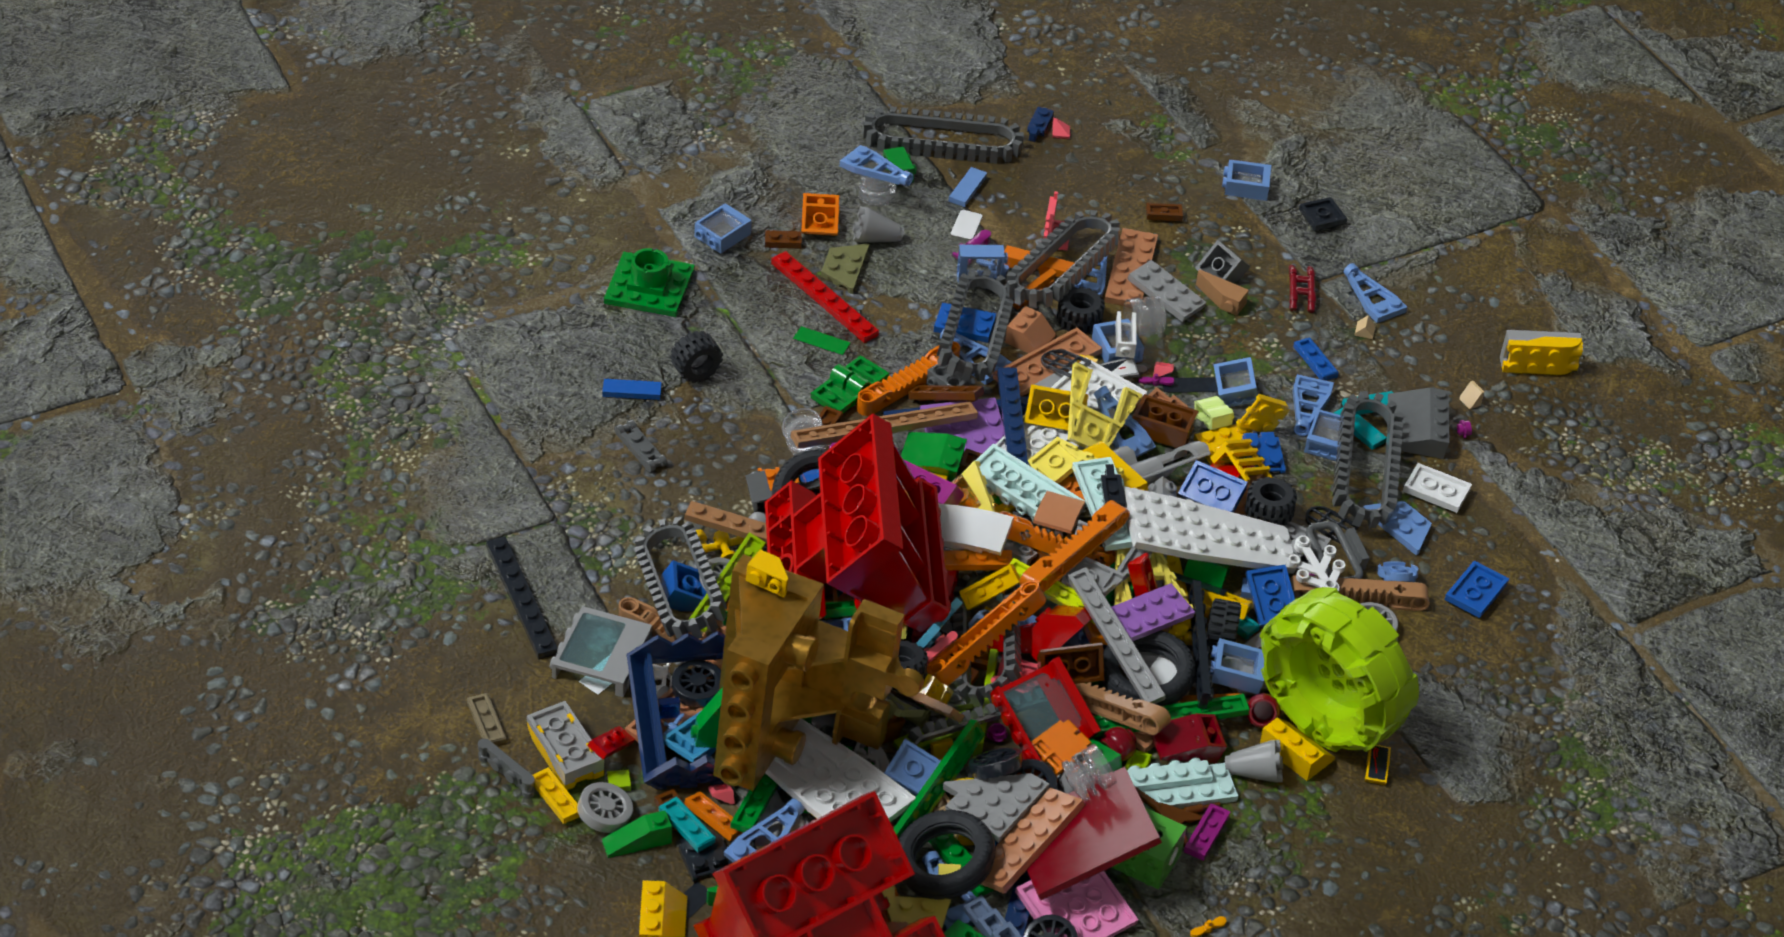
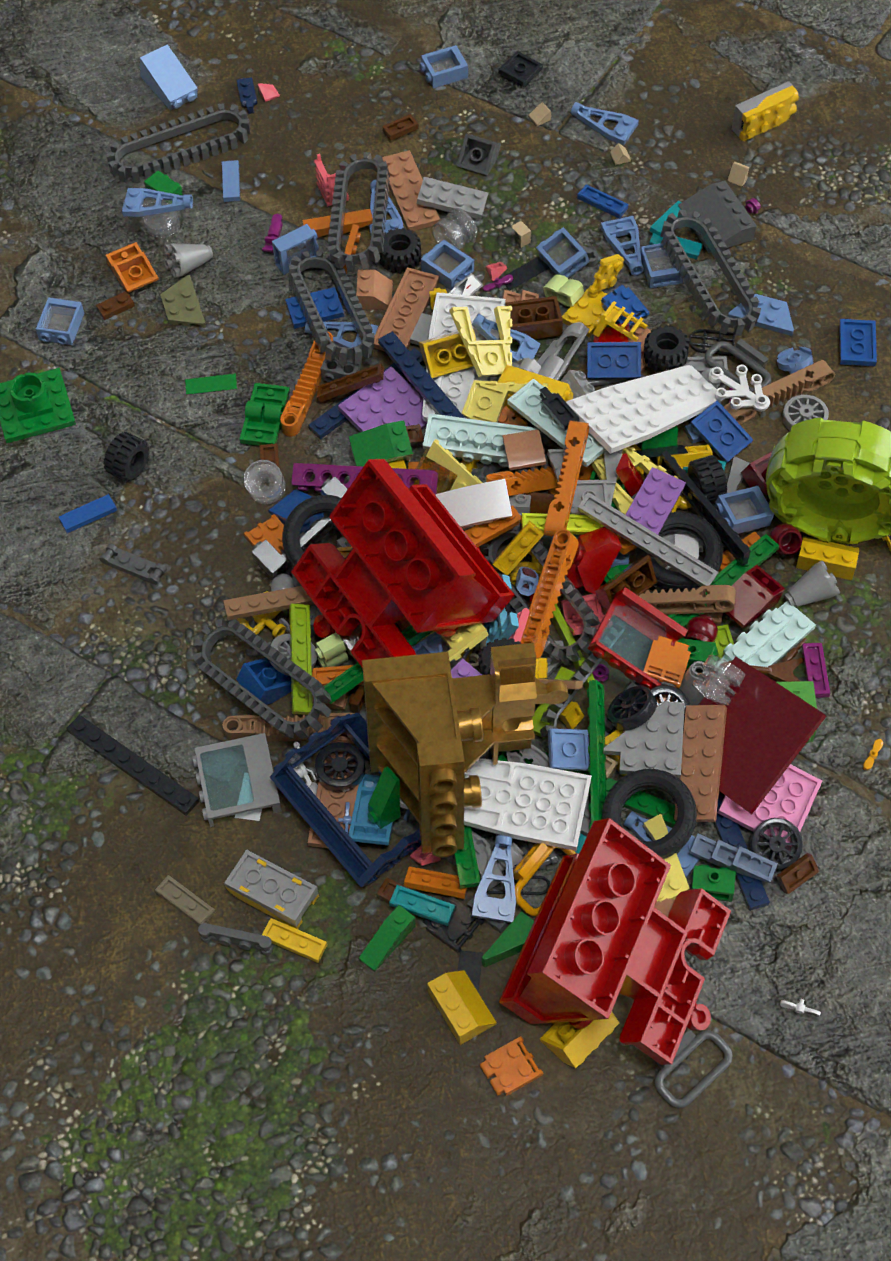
camera: 25 degrees left, 15 degrees up
light grey wheel [577,782,633,833] -> none
red plate [587,725,635,759] -> none
lime tile [607,769,631,791] -> none
clear blue plate [658,697,680,719] -> none
yellow slope [745,549,788,597] -> none
red plate [771,251,879,343] -> none
medium nougat plate [791,402,978,449] -> none
white sticker [951,210,982,239] -> none
black window [1041,349,1091,378] -> none
white window [1115,311,1136,358] -> none
medium nougat slope [1196,270,1249,316] -> none
dark red piece [1288,265,1316,313] -> none
white plate [1403,463,1472,513] -> none
none -> light blue slope [140,44,198,110]
none -> tan slope [512,221,531,247]
none -> tan slope [529,102,551,126]

